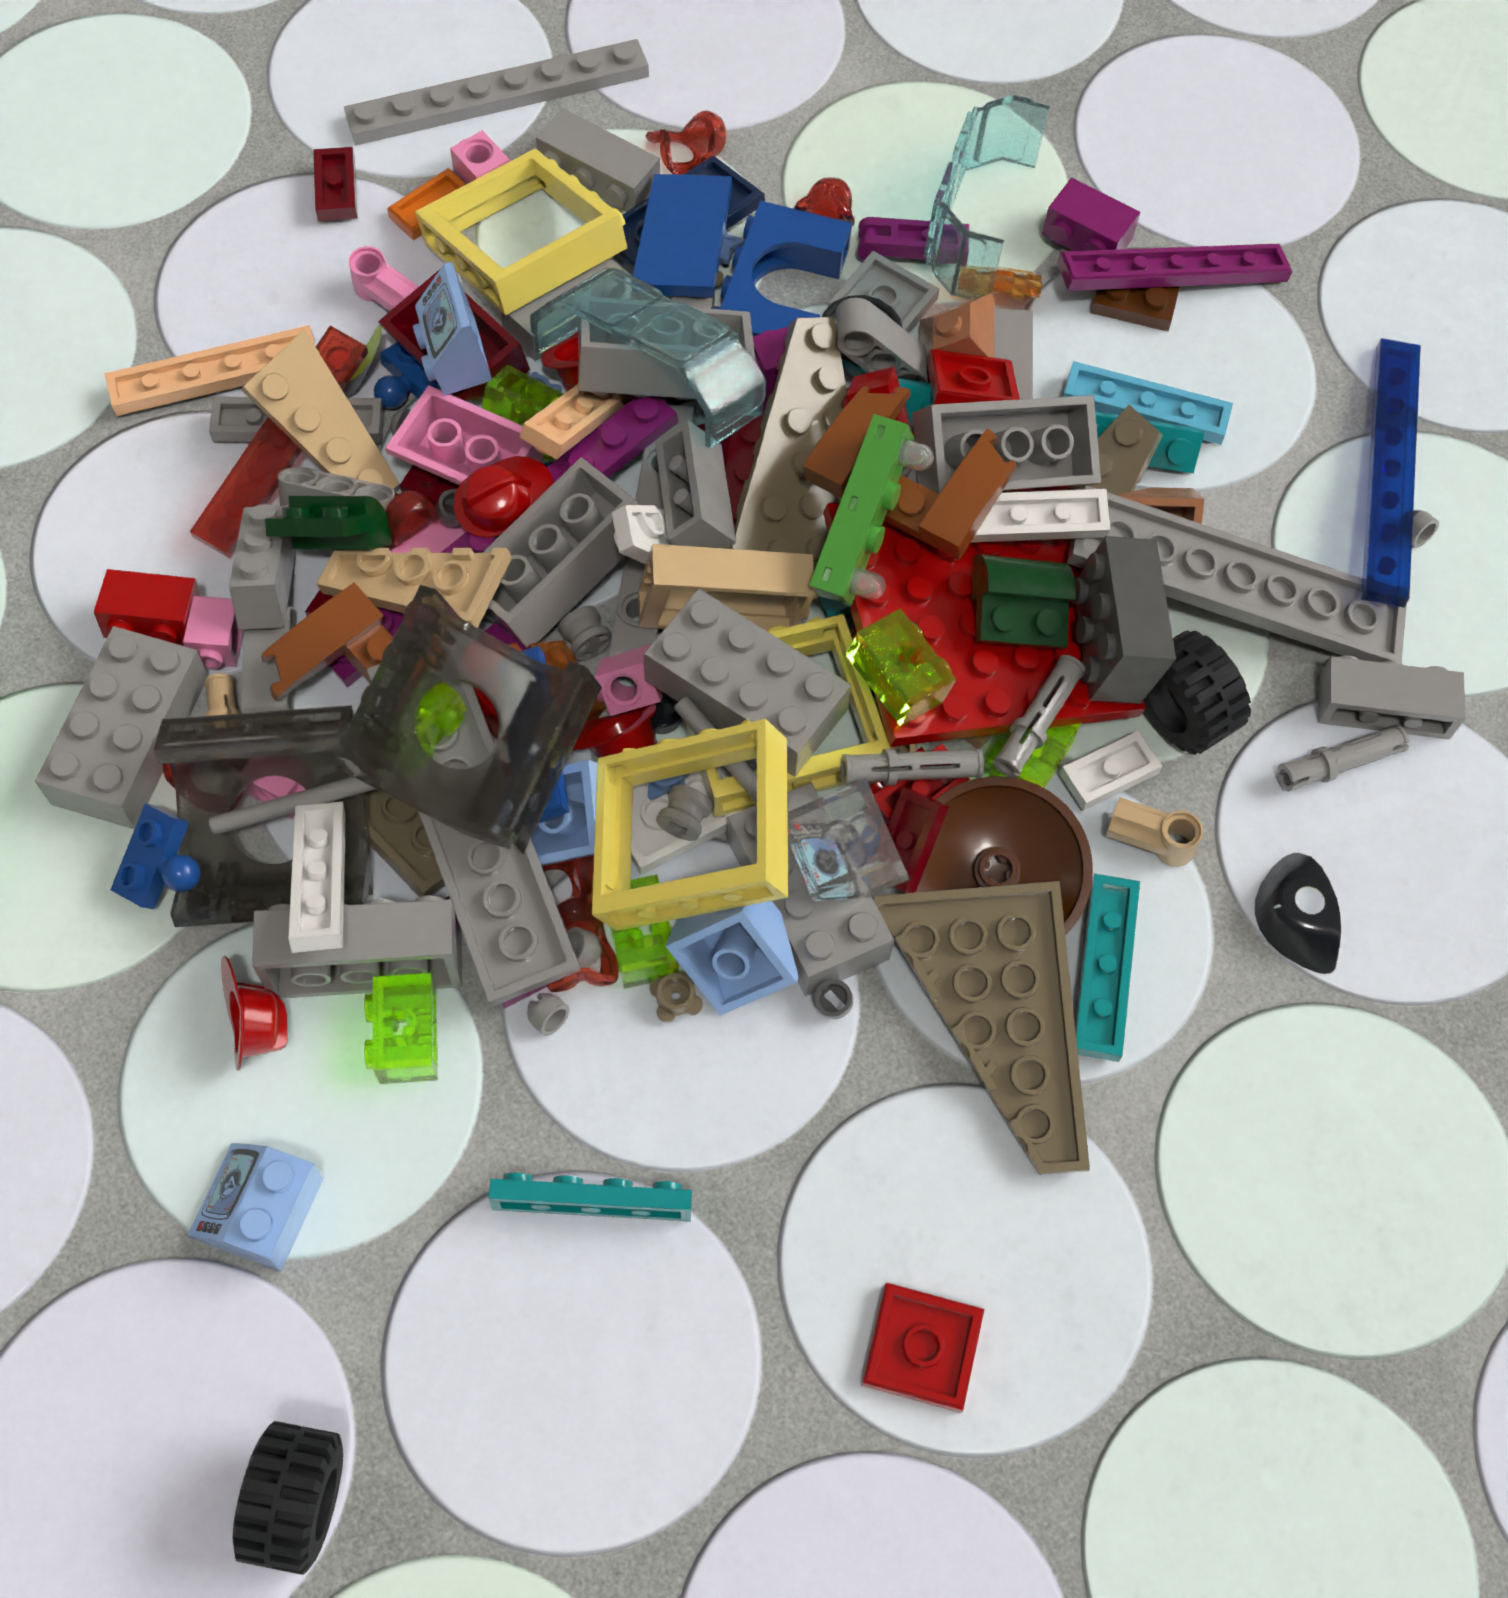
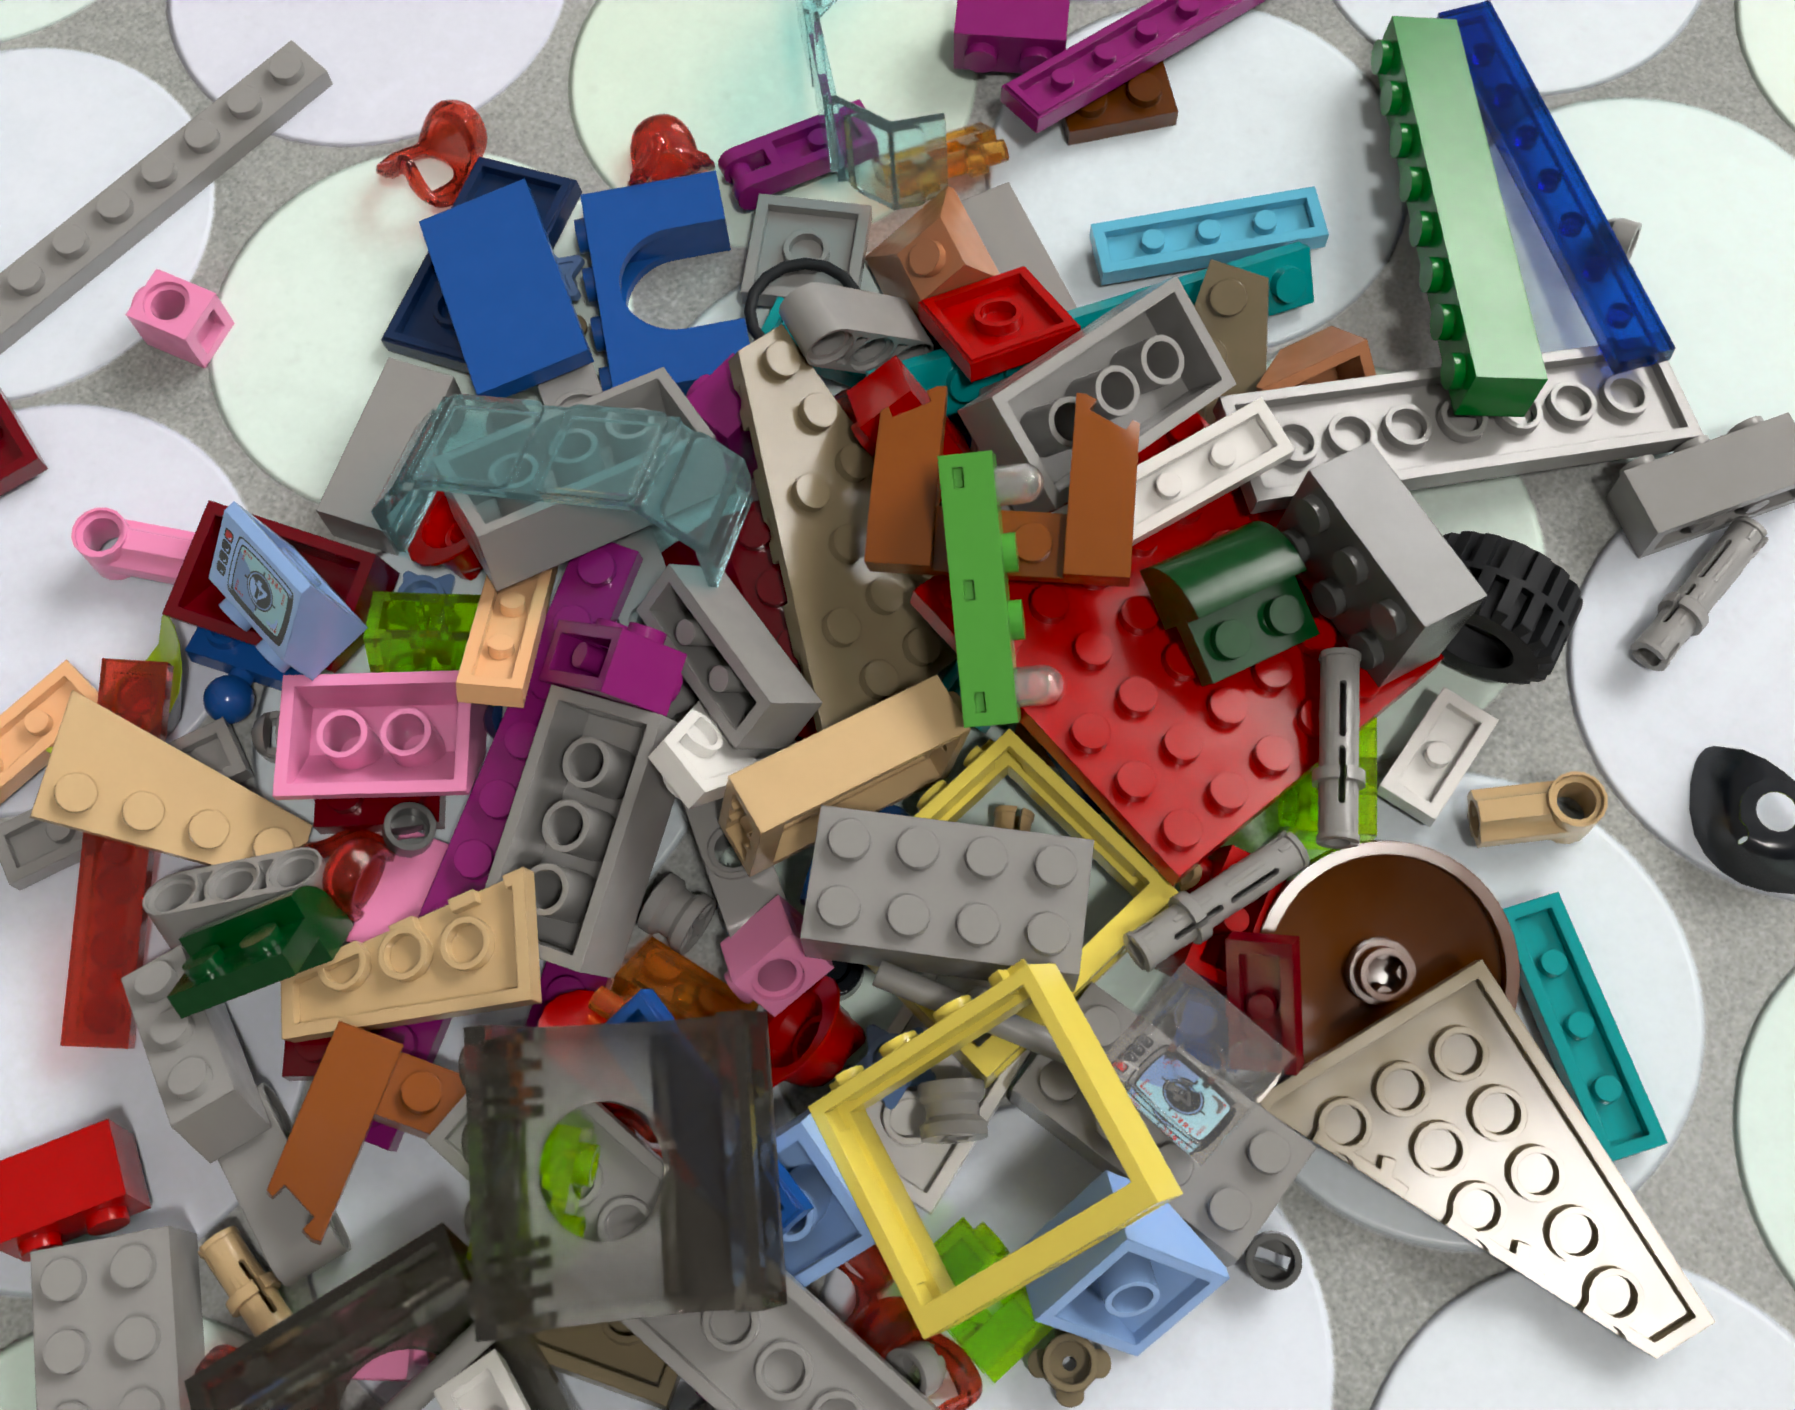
camera: 20 degrees left, 5 degrees up
bright pink brick [183,596,244,669] -> none
orange tile [387,168,466,241] -> none
light yellow window [415,148,627,316] -> none
red piece [453,456,554,538] -> none
light grey brick [536,108,660,212] -> none
clear neon green brick [846,608,957,726] -> none
none -> magenta brick [539,618,687,717]
none -> brick [1371,16,1548,417]

